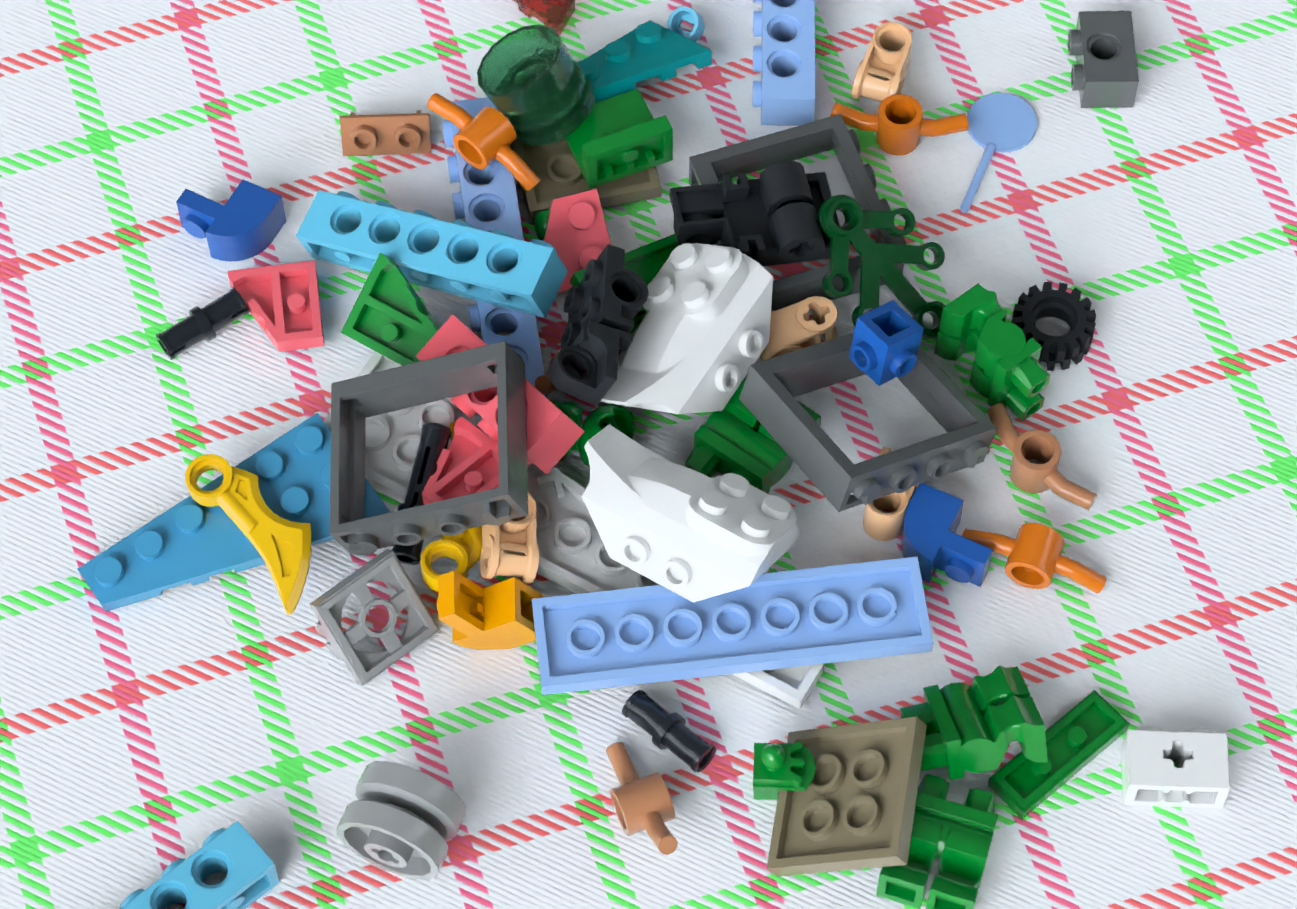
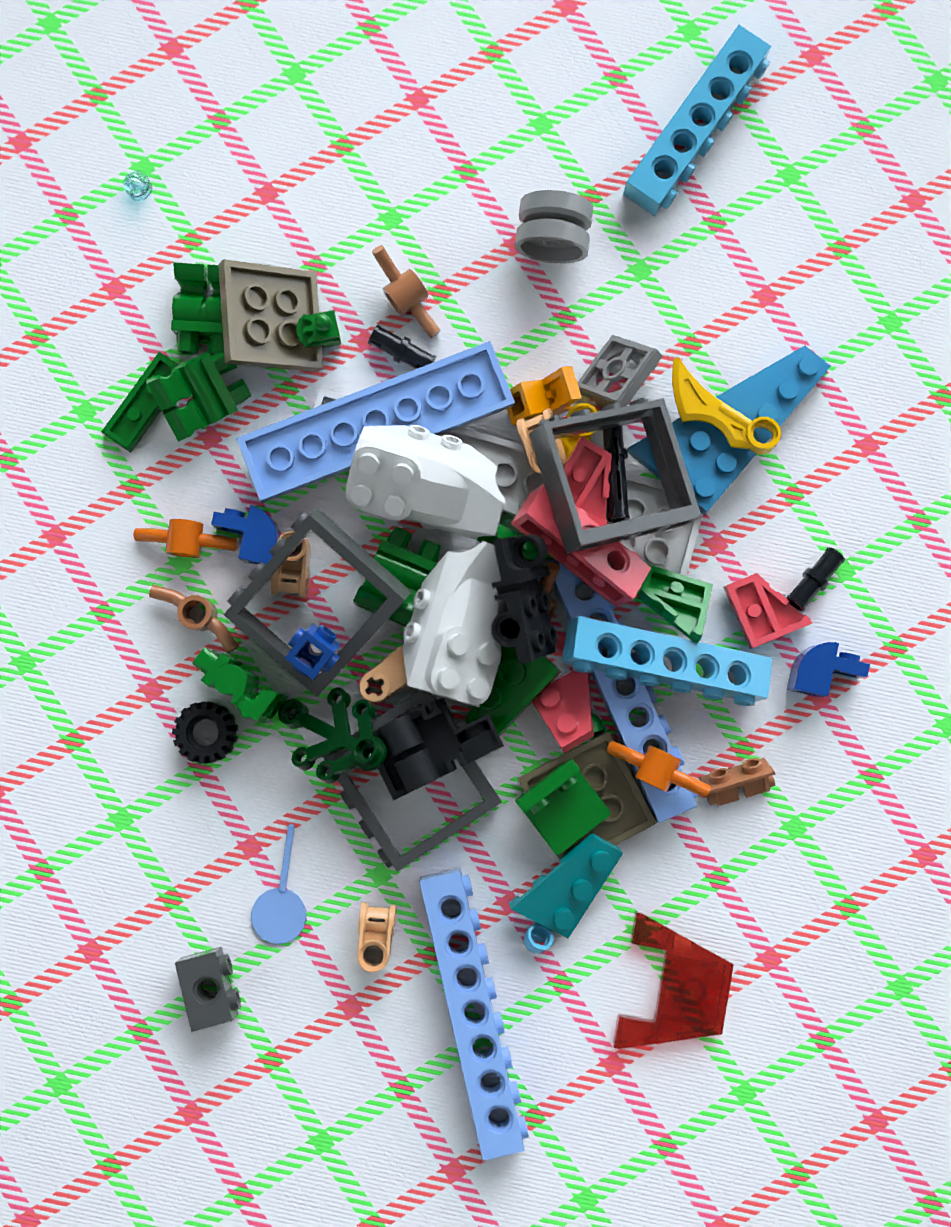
camera: 165 degrees right, 25 degrees up
clear green wheel [477,24,595,146] -> none
orange piece [830,94,969,156] -> none
white brick [1121,726,1230,809] -> none

